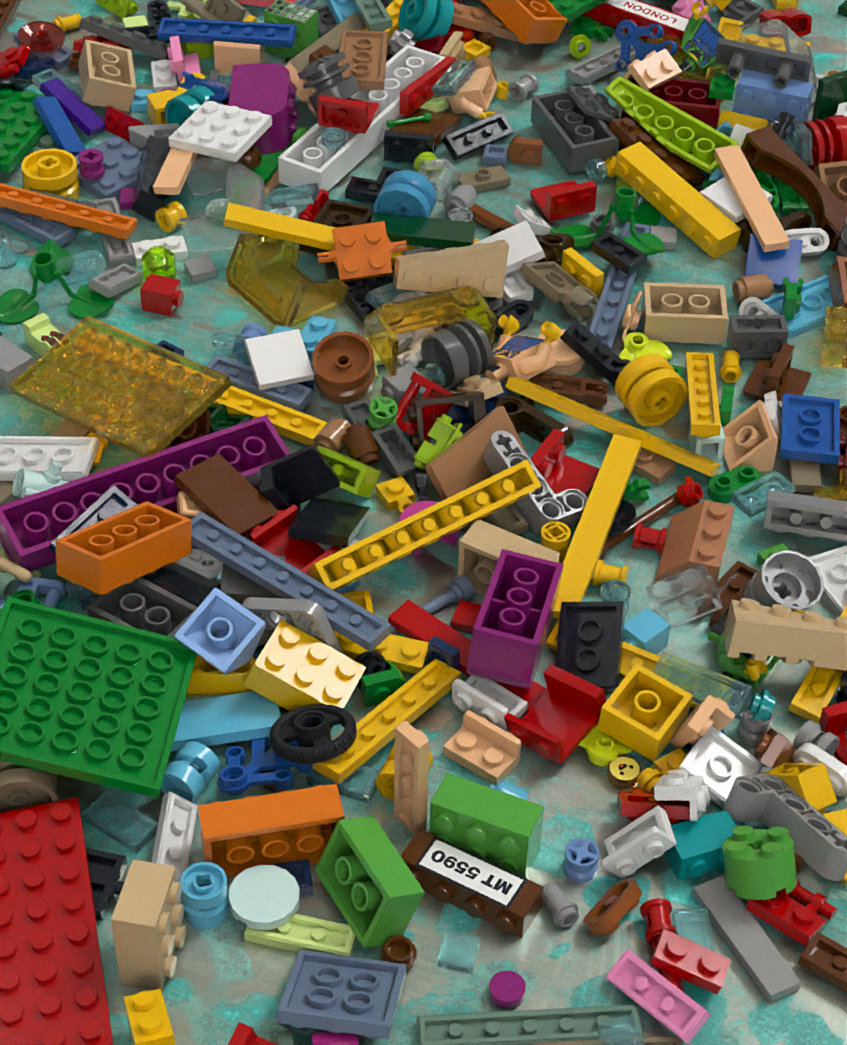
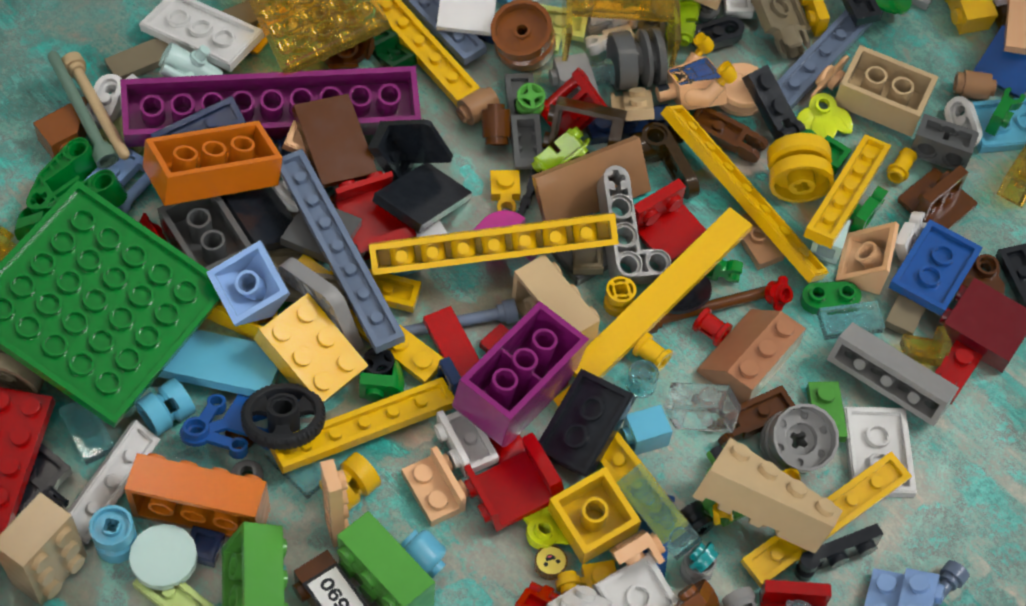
camera: 20 degrees right, 15 degrees up
lime brick [317,445,381,498] -> none

